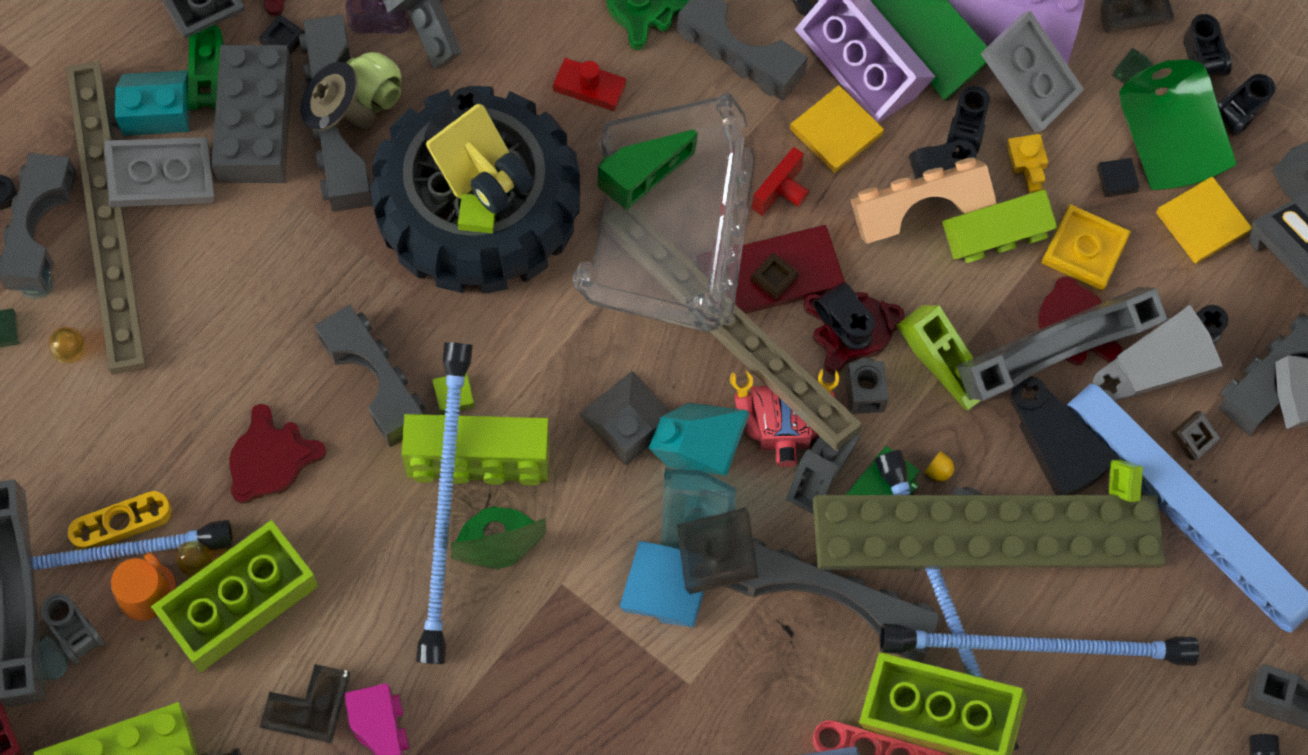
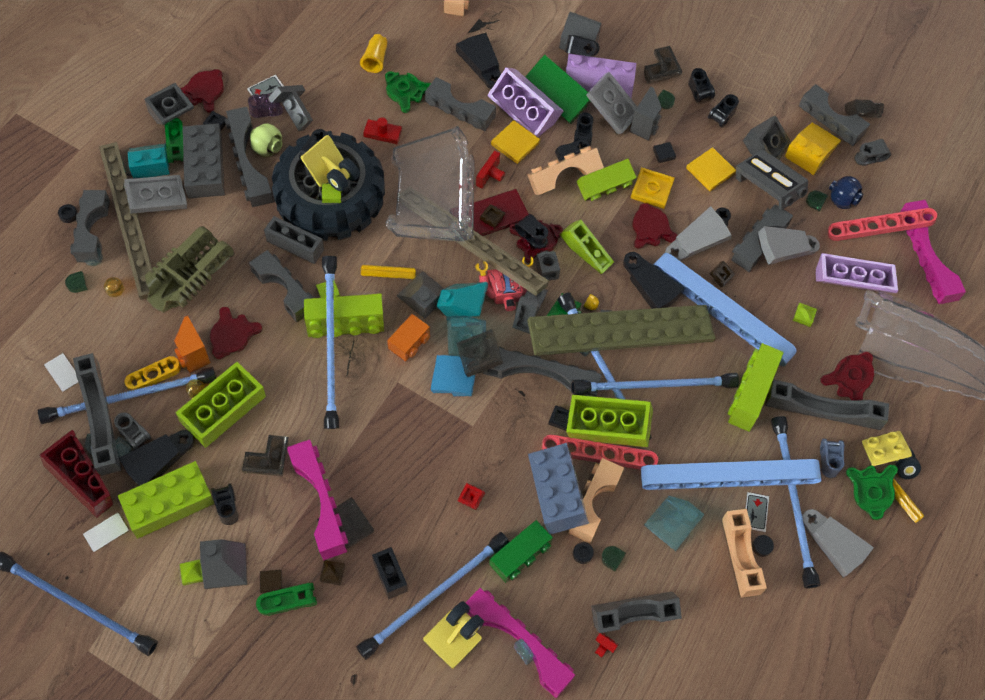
camera: 10 degrees left, 5 degrees down
orange hat [111,552,177,621] -> none
piece [301,62,375,131] -> none
green piece [450,506,547,570] -> none
green slope [597,129,698,210] -> none
dark grey arch [957,287,1168,401] -> none
yellow plate [1006,134,1048,193] -> none
lime tile [1109,459,1143,502] -> none
green piece [1119,59,1237,190] -> none
none -> black piece [119,430,195,486]
none -> olive connector [145,226,234,313]
none -> orange slope [174,316,211,373]
none -> dark grey brick [264,216,324,264]
none -> yellow axle [361,265,416,279]
none -> orange brick [387,314,430,362]
none -> black tile [548,405,570,431]
none -> dark grey slope [630,87,662,141]
none -> lime brick [727,343,784,432]

